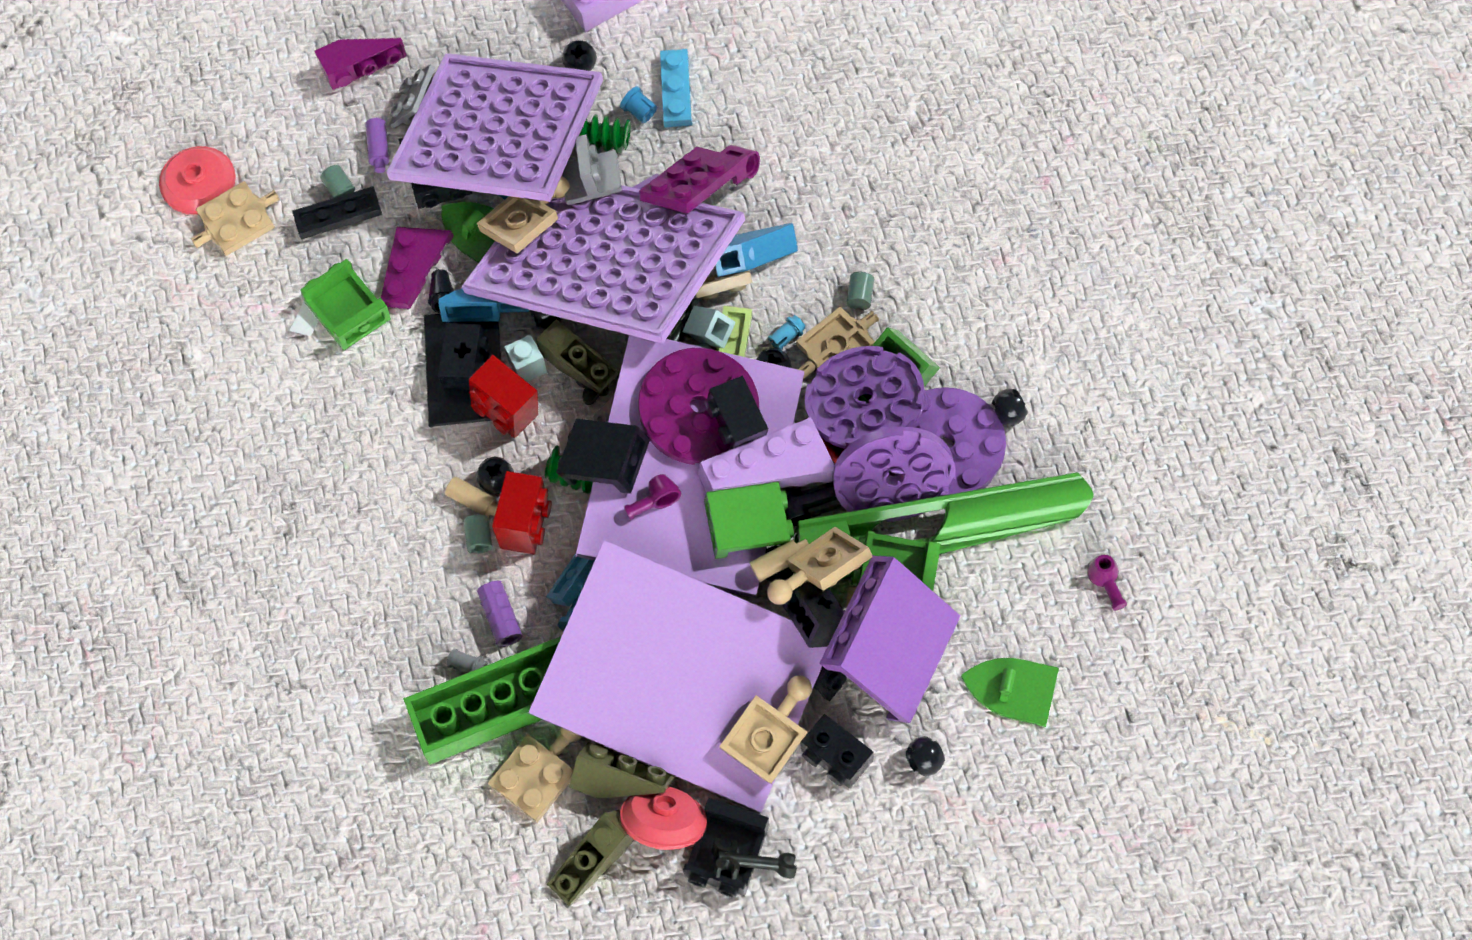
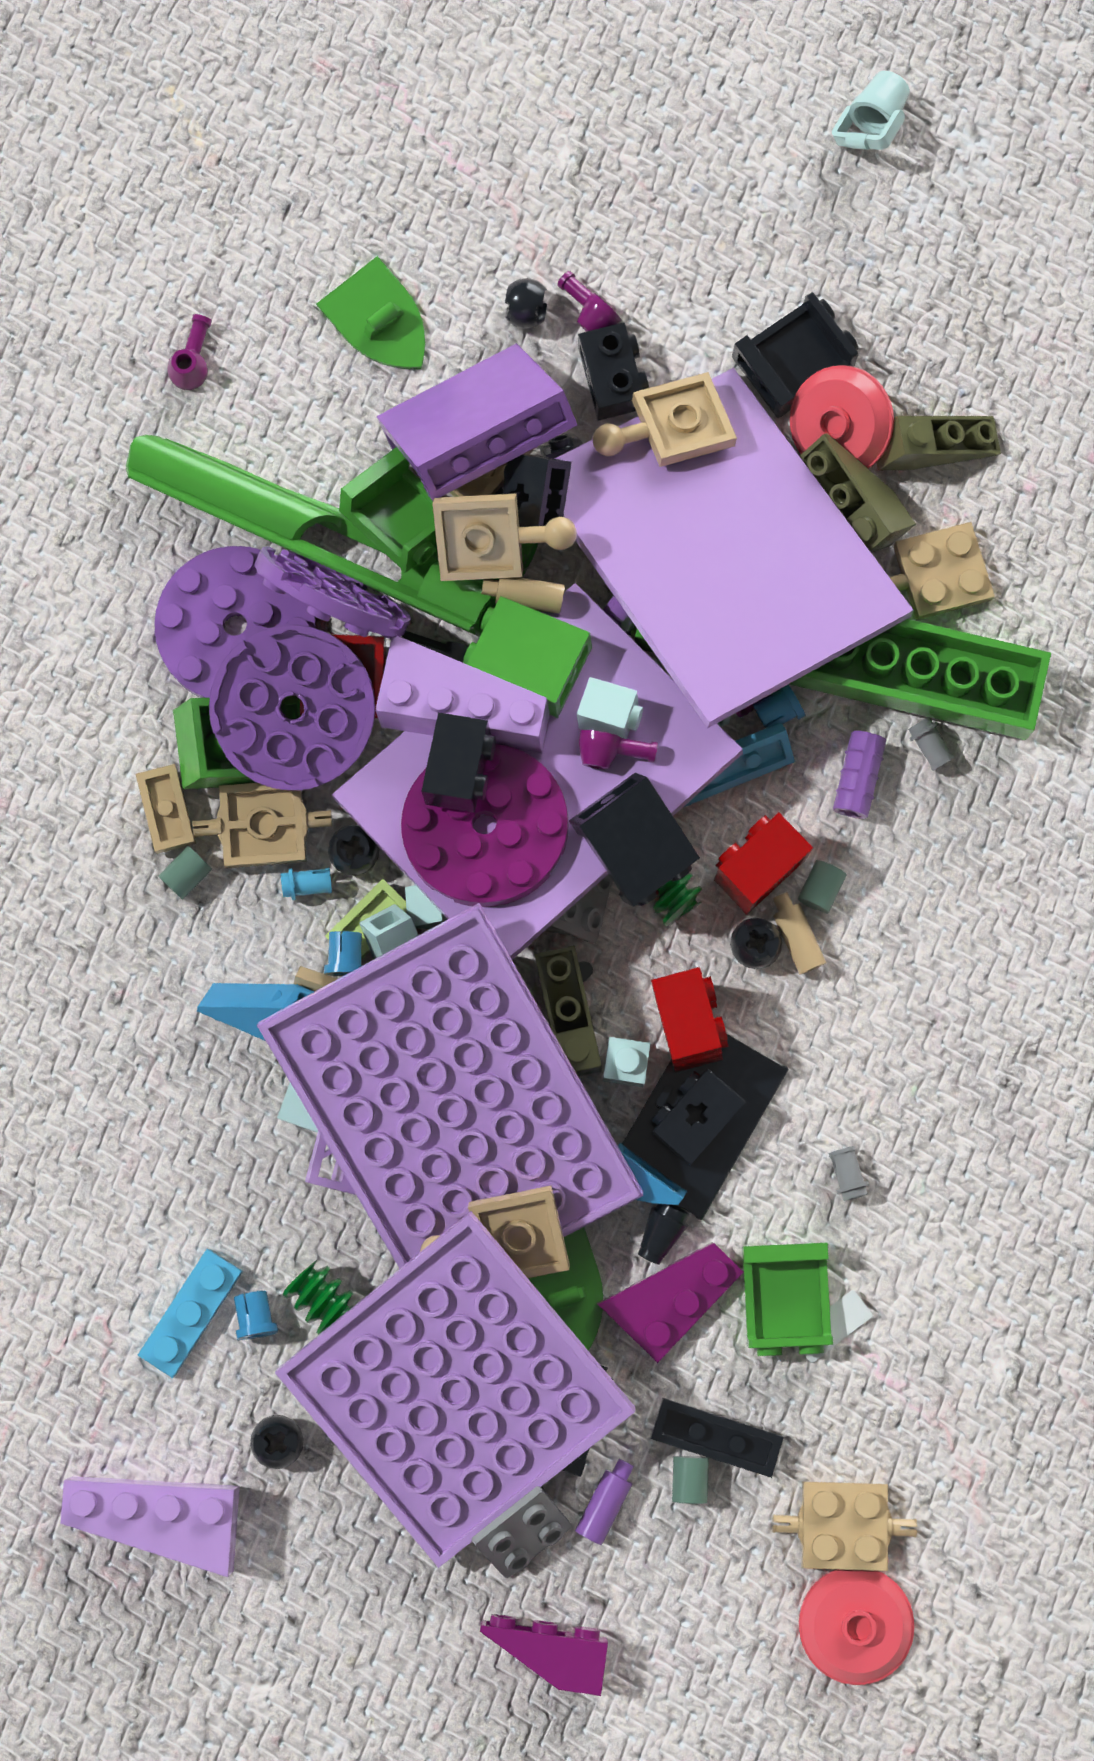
camera: 150 degrees left, 15 degrees up
light grey bracket [562,134,622,205] -> none
magenta hinge [639,145,760,214] -> none
pearl dark grey bar [712,838,797,880] -> none
black piece [992,388,1028,426] -> none
none -> tan plate [135,764,196,854]
none -> dark azure bush [324,931,363,976]
none -> magenta bar [557,271,622,332]
none -> light aqua brick [577,677,643,739]
none -> light grey pin [828,1146,869,1201]

